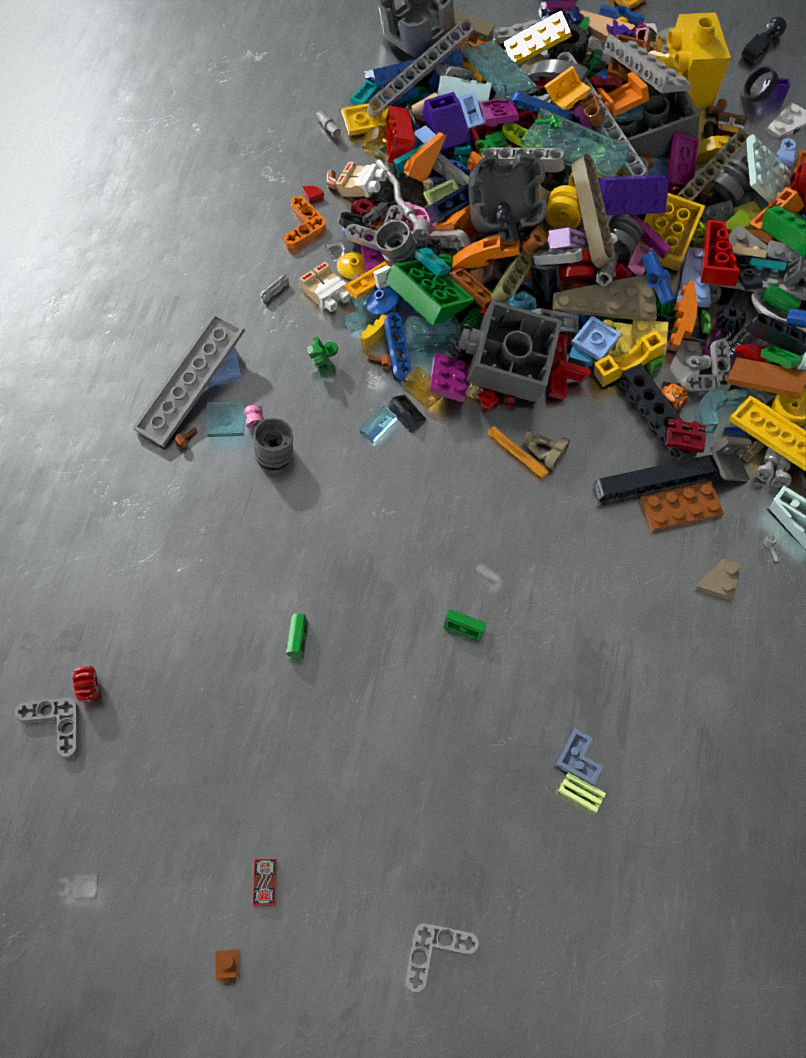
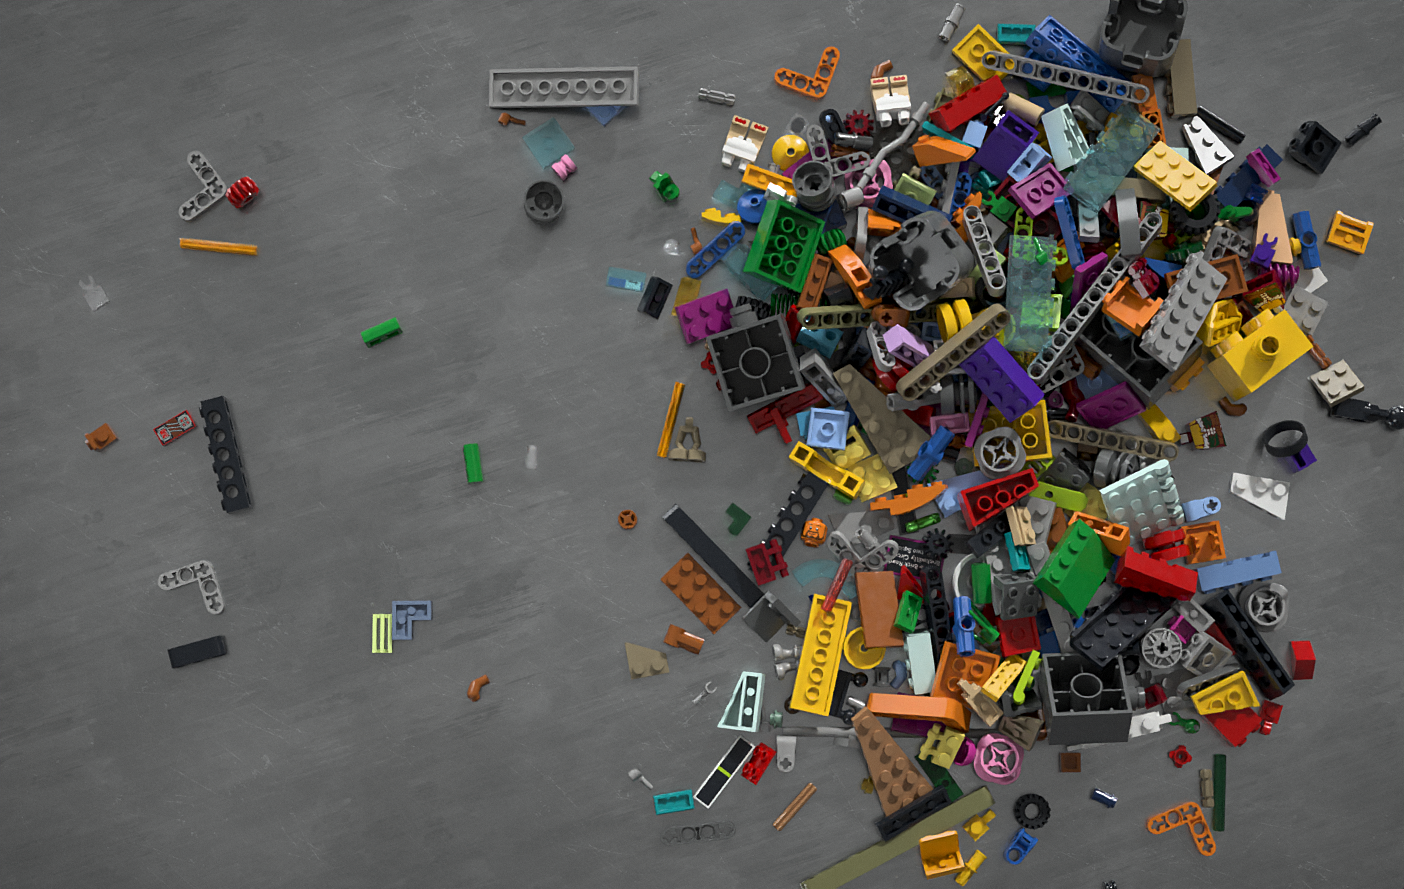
camera: 60 degrees right, 20 degrees up
red tile [302,186,324,202] -> none
teal plate [414,248,451,277] -> none
light orange bracket [544,66,591,110] -> none
dark orange piece [579,92,605,126] -> none
black pin [703,121,716,138] -> none
none -> black beam [167,635,226,669]
none -> light orange axle [180,238,257,256]
none -> black brick [199,396,253,514]
none -> dark orange arm [467,674,490,702]
none -> dark orange wheel [618,510,637,530]
none -> dark orange piece [663,624,705,655]
none -> clear green piece [725,502,752,538]
none -> clear red axle [821,558,853,613]
none -> sand green plate [954,458,974,476]
none -> light grey piece [974,427,1026,480]
none -> black axle [1195,106,1246,143]
none -> plate [1310,359,1364,407]

